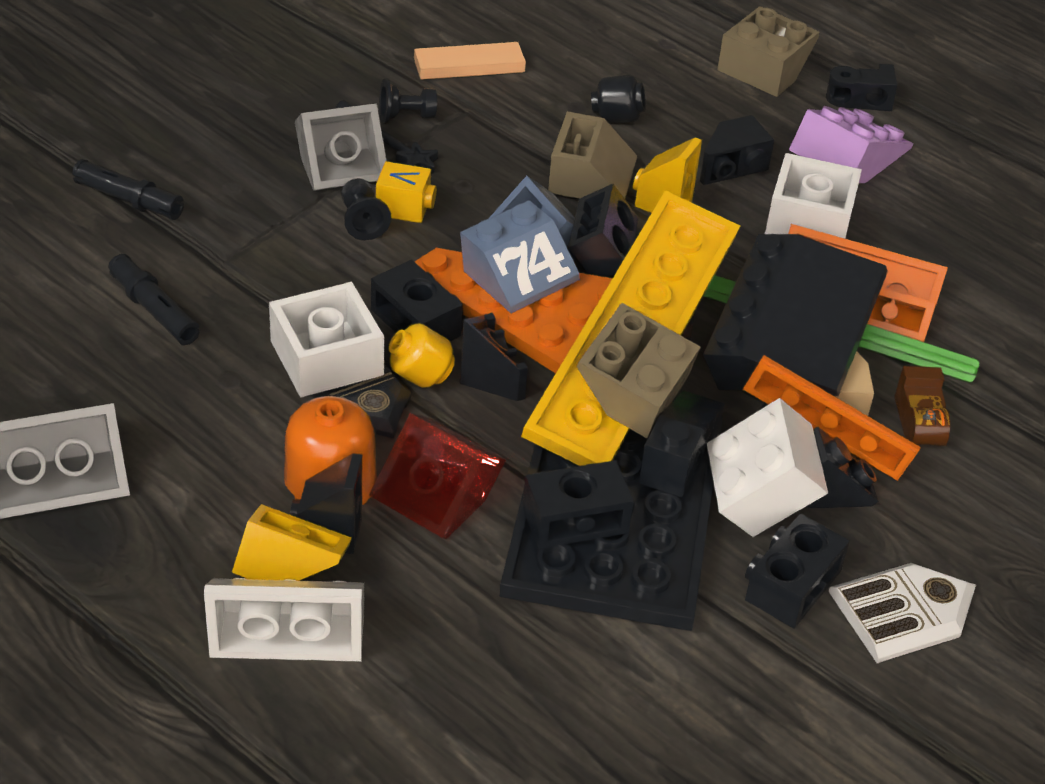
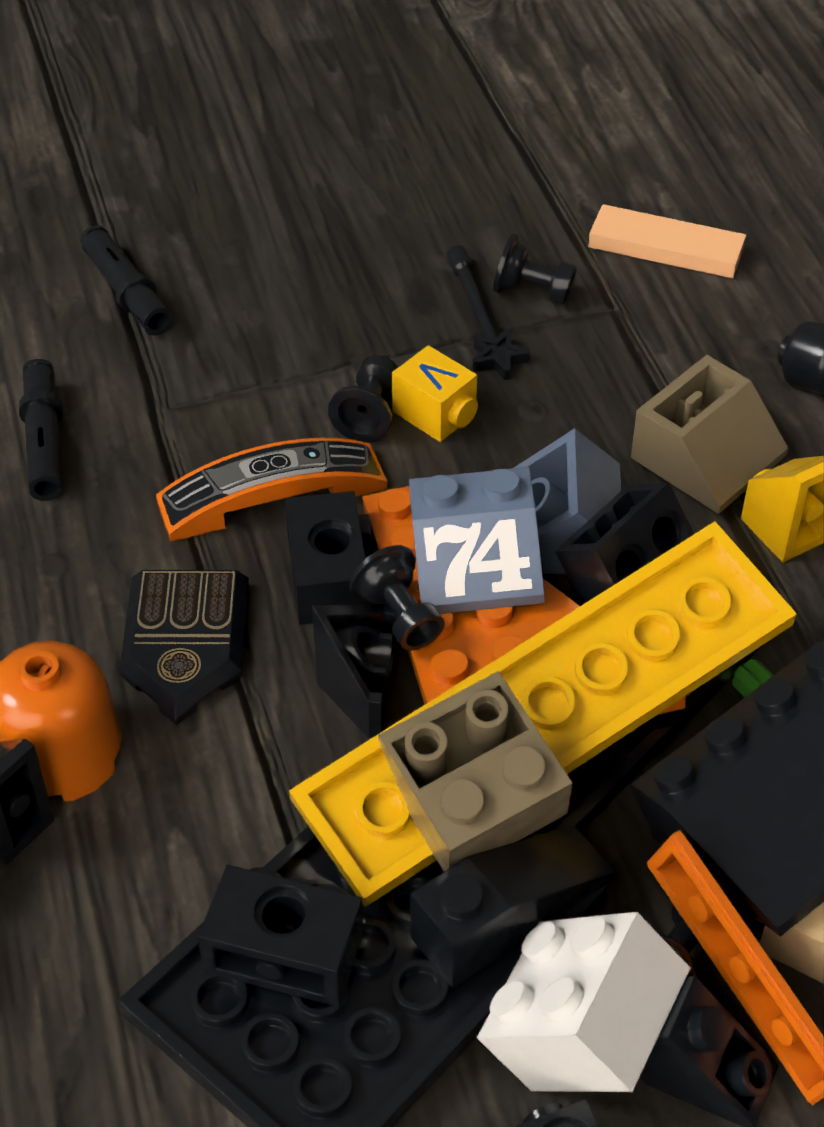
camera: 35 degrees right, 5 degrees up
white brick [269,282,384,398] -> none
light grey slope [295,103,387,191] -> none
clear red slope [369,413,506,539] -> none
yellow head [389,323,455,388] -> none
none -> slope [156,438,387,542]
none -> black piece [349,545,445,651]

